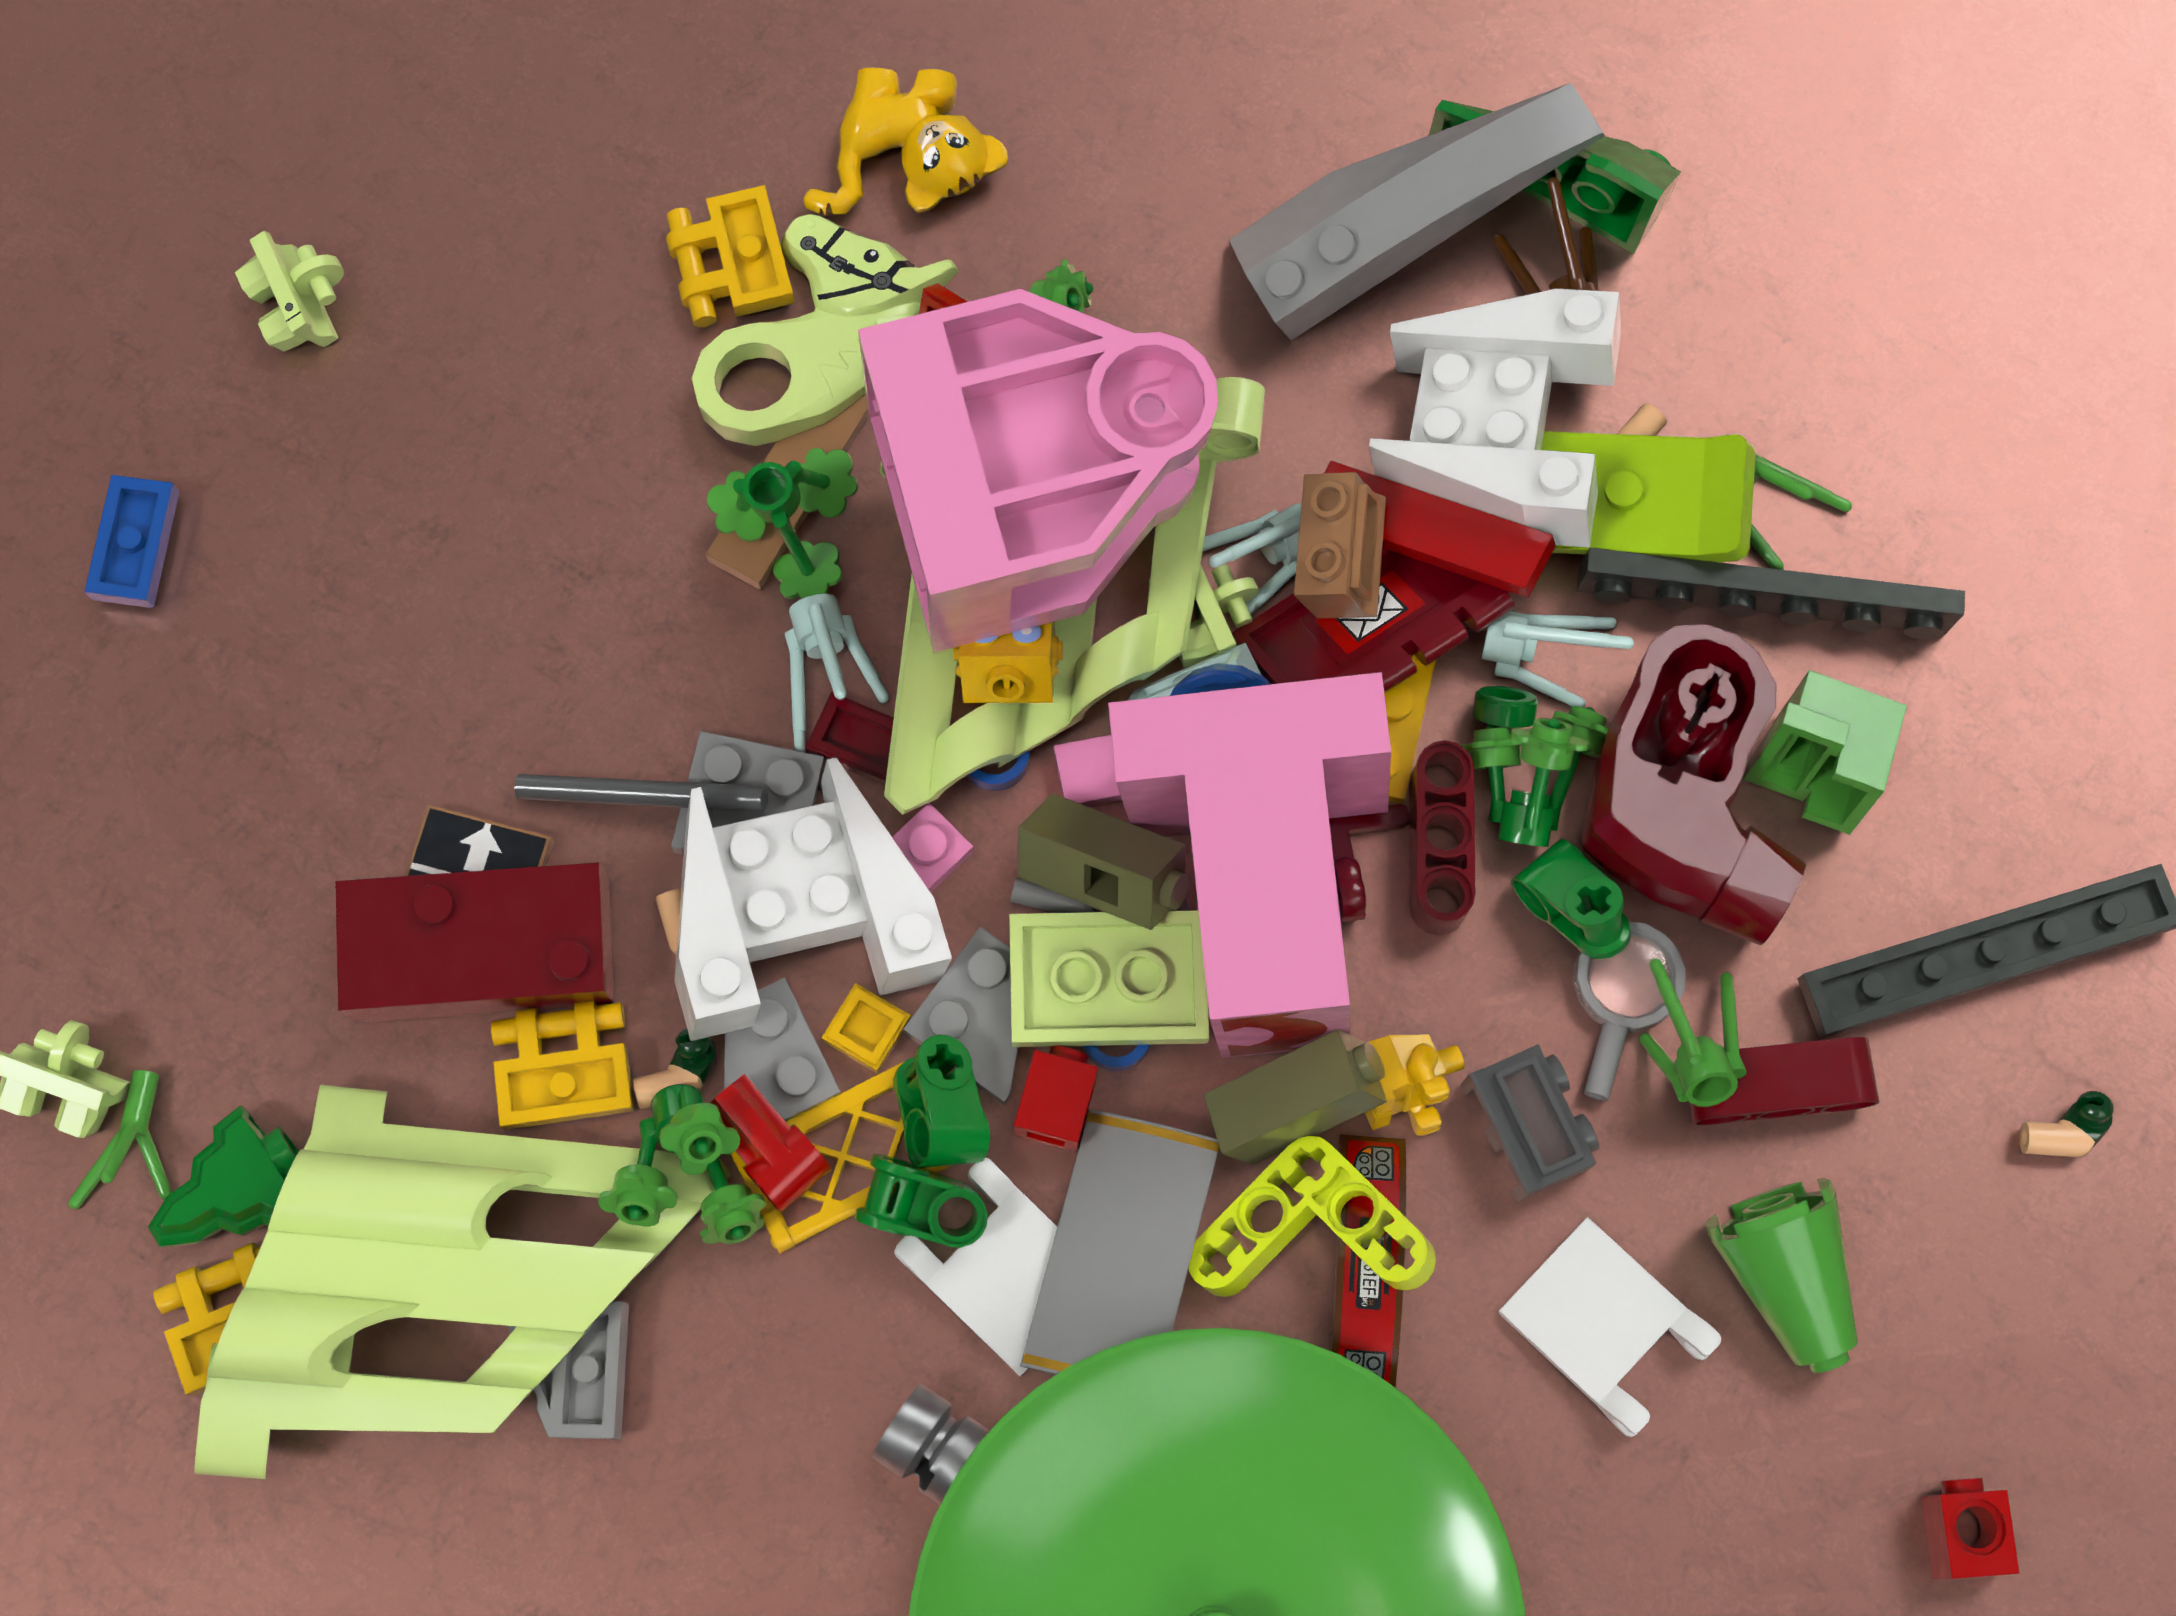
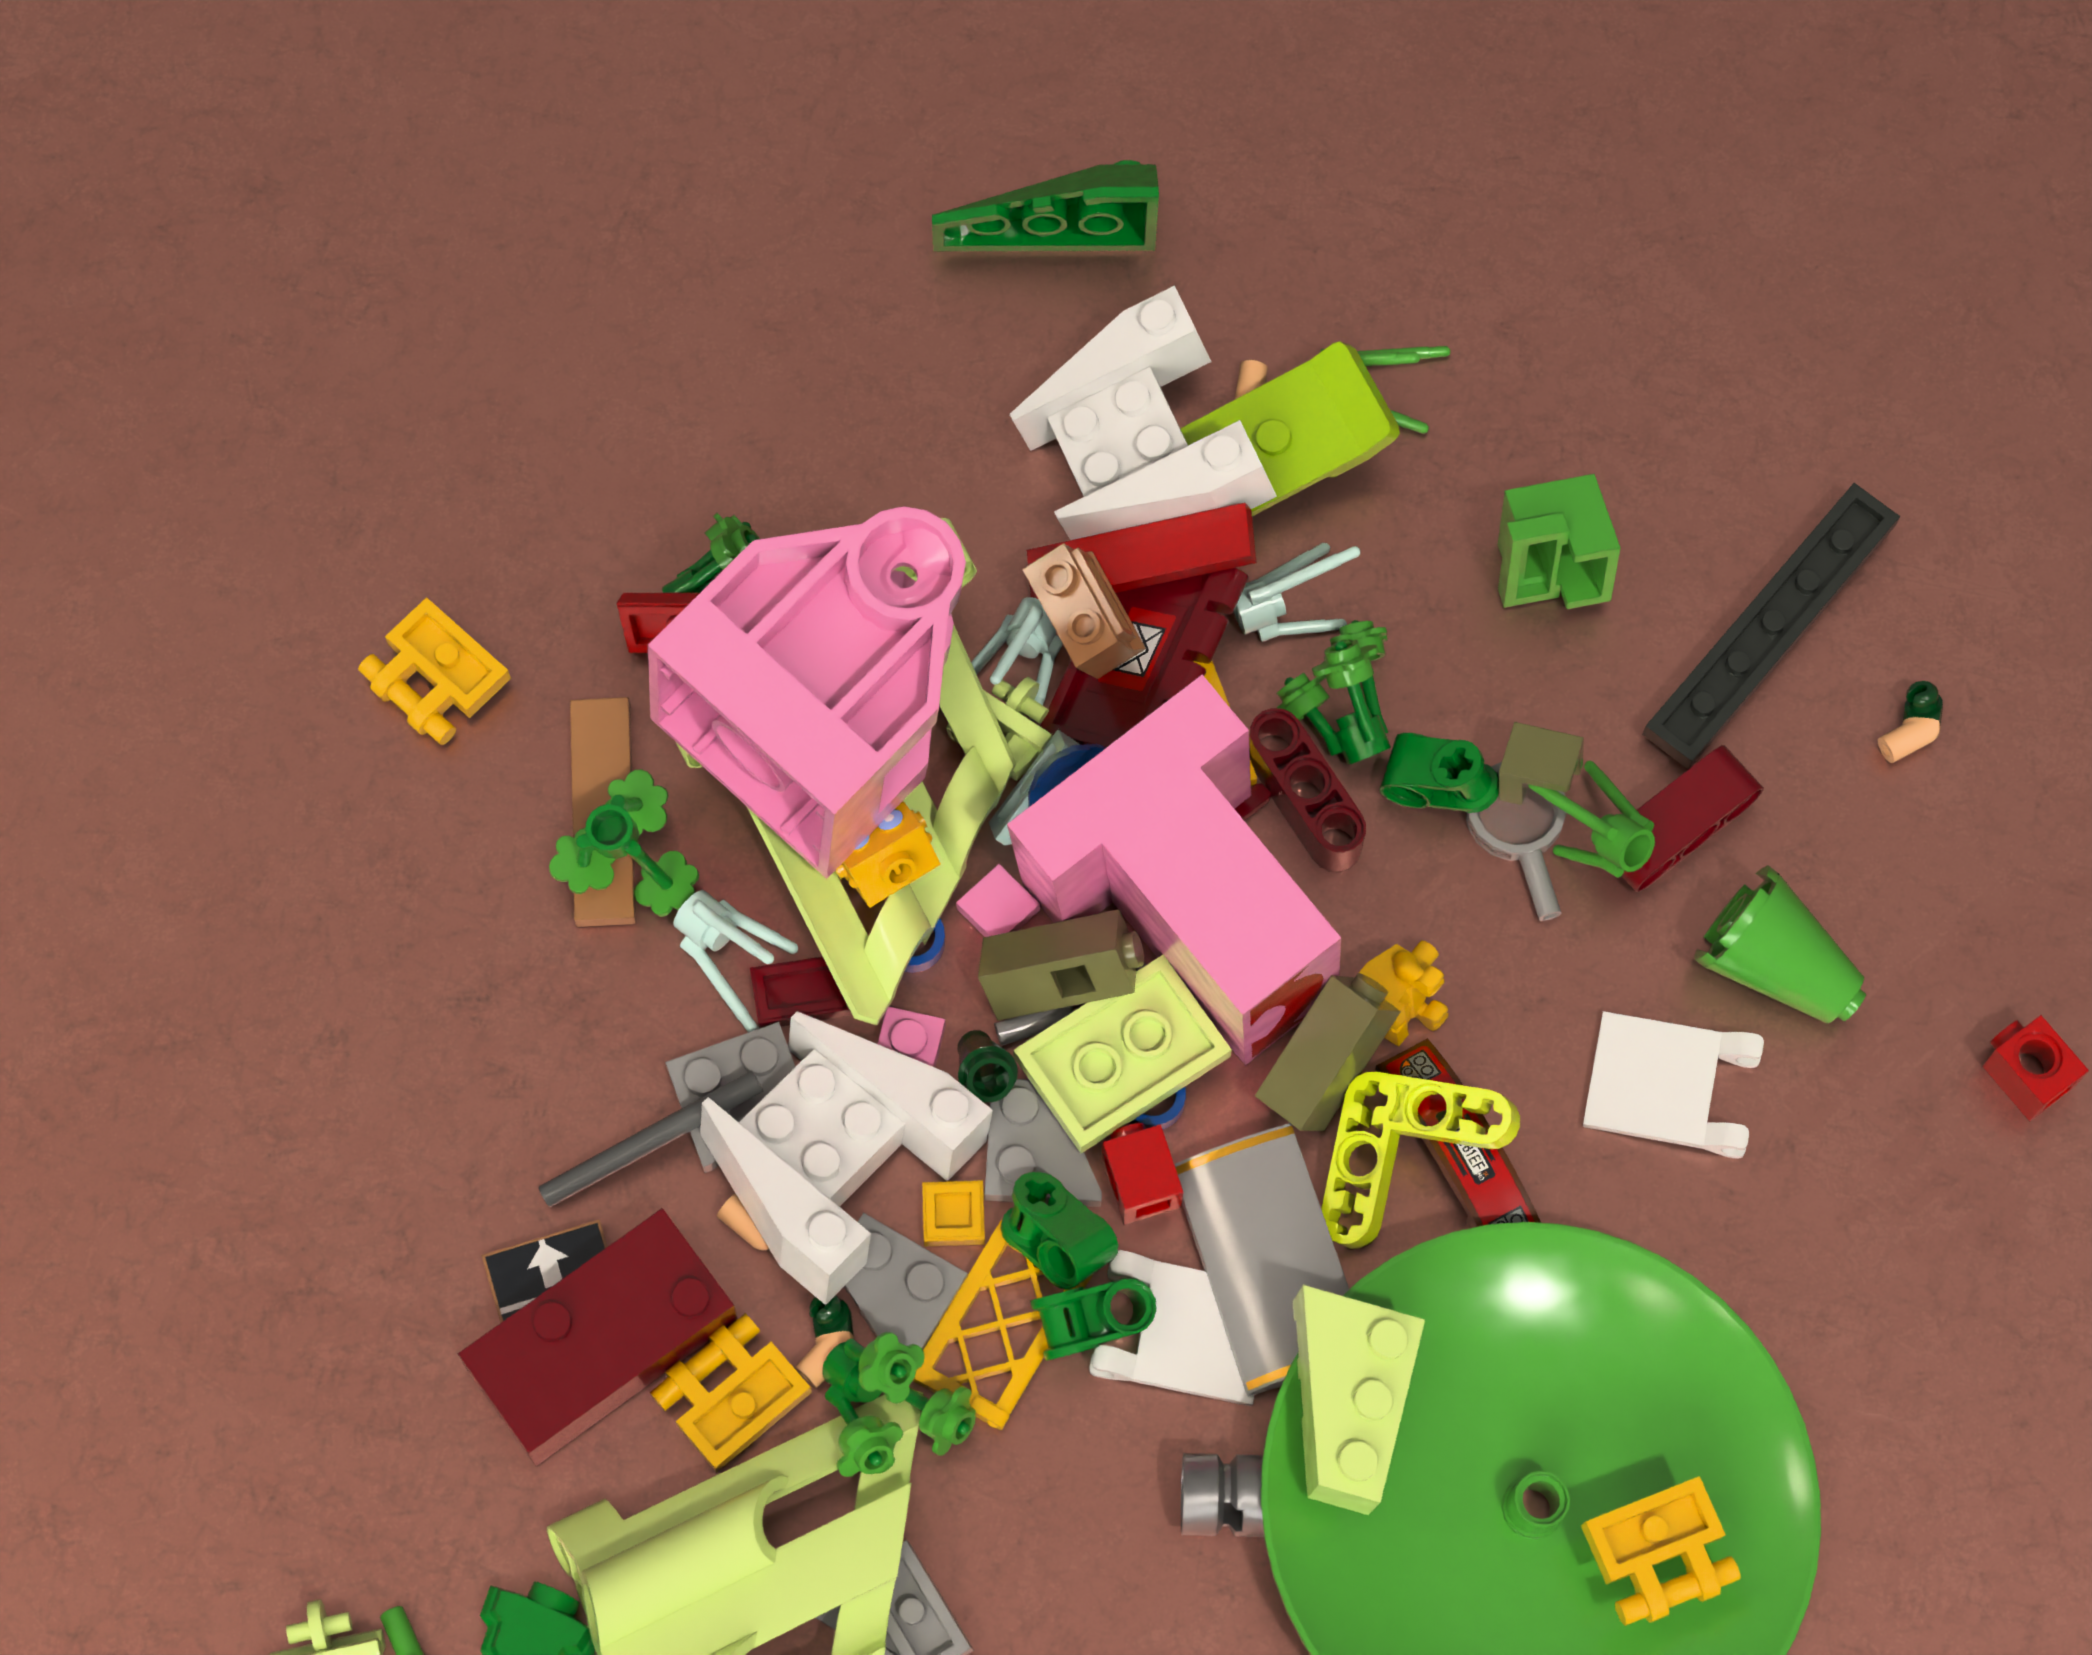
camera: 30 degrees left, 5 degrees down
blue plate [84,475,180,608] -> none
yellowish green hips [235,231,344,352] -> none
yellowish green animal [692,214,959,446] -> none
red piece [710,1074,832,1213] -> none
yellow animal [803,67,1008,215] -> none
light grey wedge [1229,83,1605,341] -> none
dark grey window [1460,1044,1599,1203] -> none
green tile [1472,686,1538,728] -> none
reddish brown plant [1493,177,1599,295] -> none
pearl dark grey plate [1576,548,1965,639] -> none
dark red piece [1581,624,1806,945] -> none
none -> dark green cone [957,1030,1018,1102]
none -> yellowish green wedge [1293,1285,1425,1515]
none -> olive panel [1499,722,1584,805]

